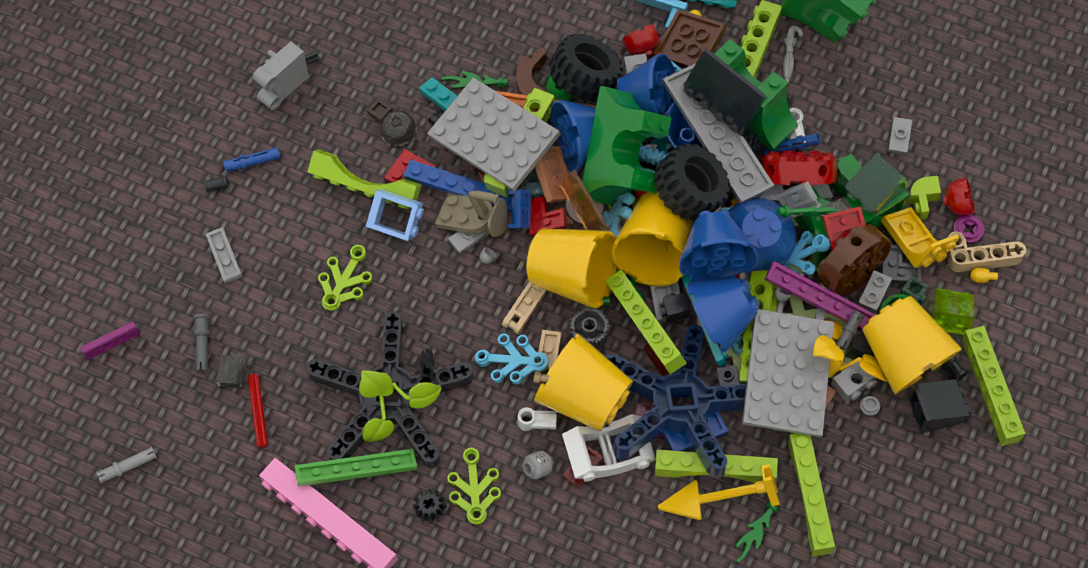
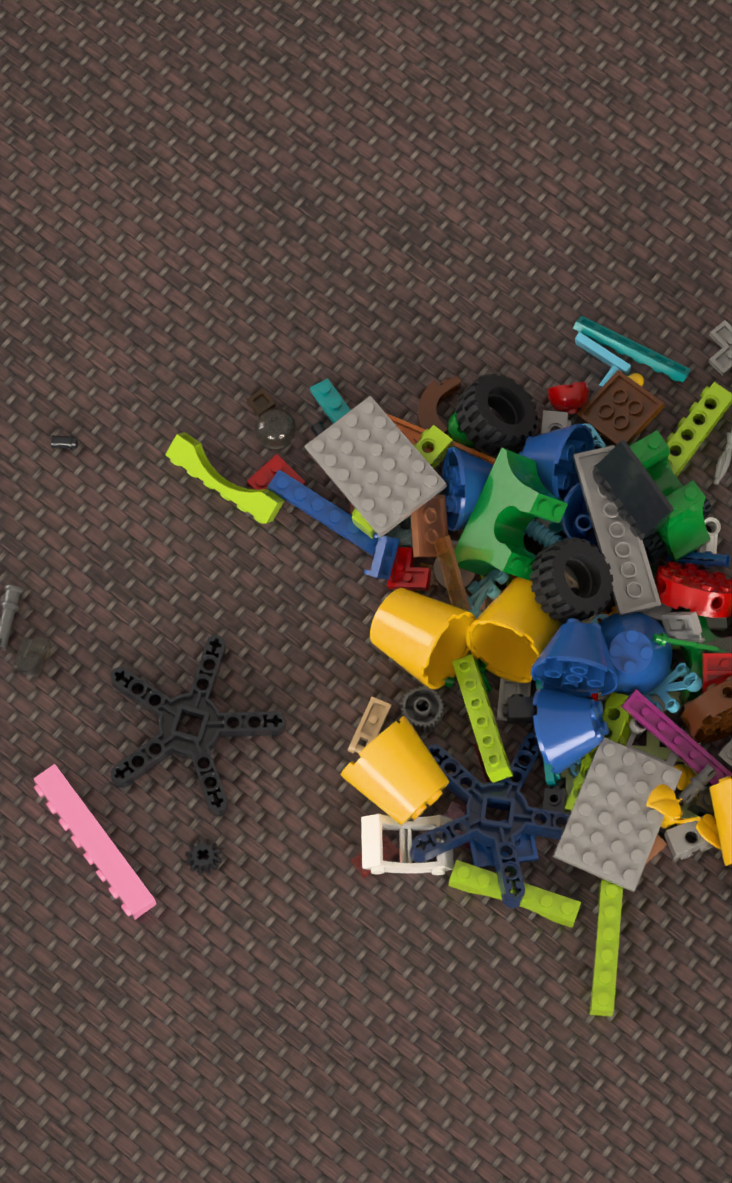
camera: 10 degrees right, 5 degrees up
light grey tile [205,227,243,284] -> none
blue pin [223,147,280,172] -> none
red axle [248,374,268,448] -> none
light grey piece [253,41,320,110] -> none
bright green plate [295,449,417,487] -> none
lime plant [318,245,373,311] -> none
lime plant [359,370,441,442] -> none
light blue window [366,189,424,241] -> none
black pin [419,349,435,377] -> none
dark tan plate [435,190,508,237] -> none
green piece [441,71,509,89] -> none
lime plant [447,448,501,525] -> none
light grey plate [448,228,490,255] -> none
medium azure plant [475,333,549,384] -> none
light grey hinge [480,247,496,264] -> none
tan plate [502,282,547,335] -> none
white piece [517,407,556,431] -> none
light grey head [523,451,553,479] -> none
yellow piece [658,464,780,520] -> none
green piece [735,502,780,562] -> none
light grey plate [860,396,880,416] -> none

